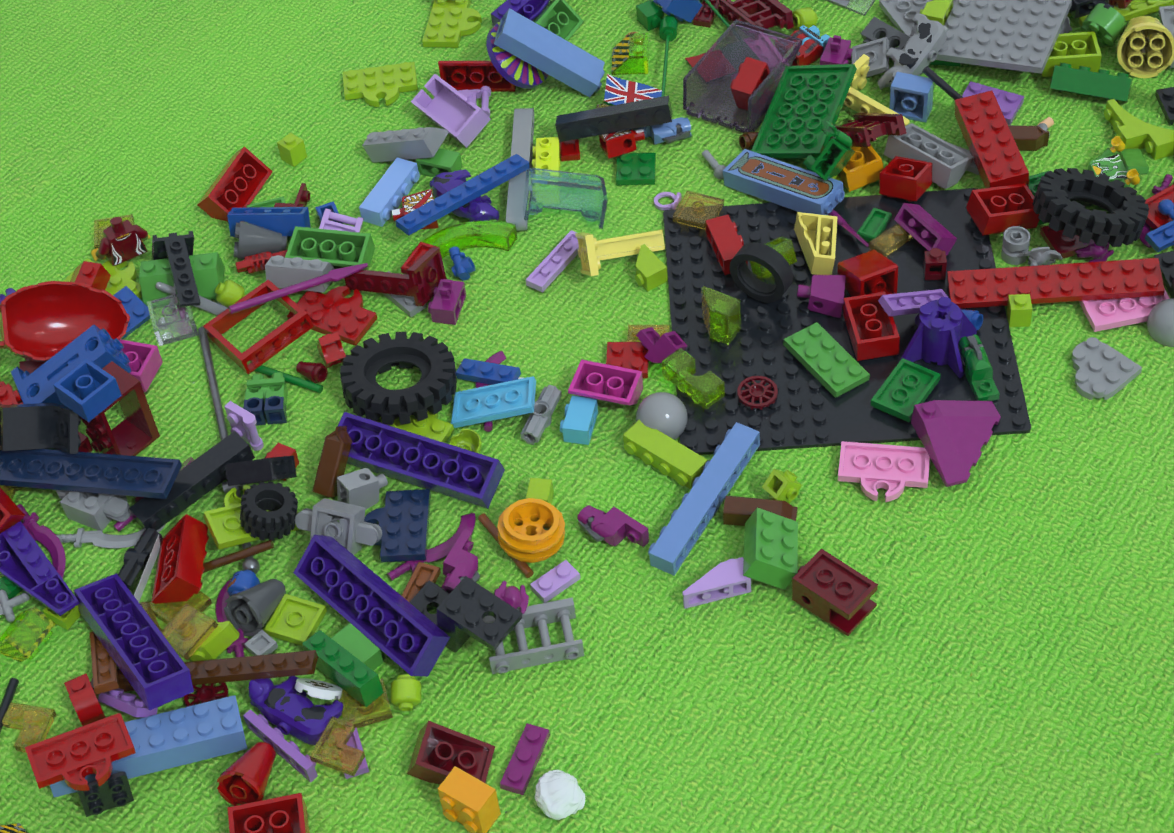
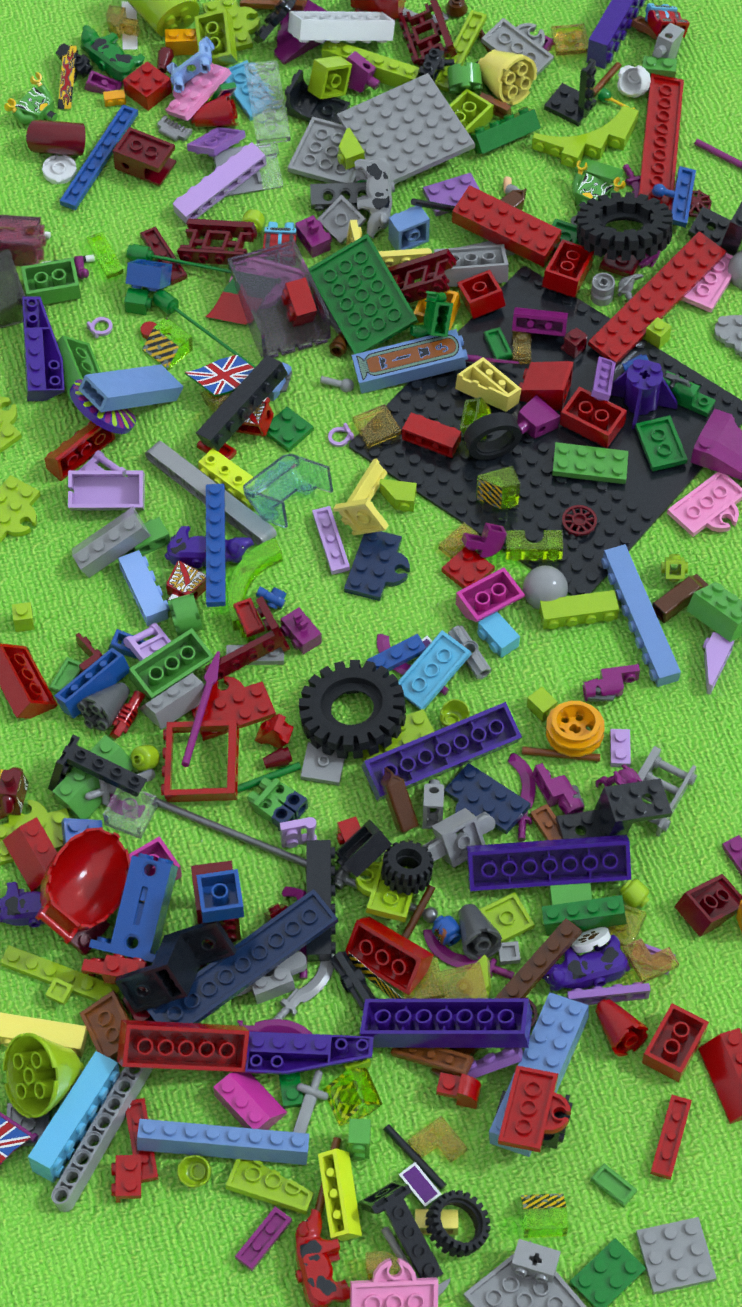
camera: 55 degrees left, 10 degrees up
none -> lavender piece [86,317,113,339]
none -> bright green brick [168,593,203,636]
none -> light grey plate [301,742,345,786]
none -> dark blue plate [344,531,410,601]
none -> dark orange plate [479,92,511,119]

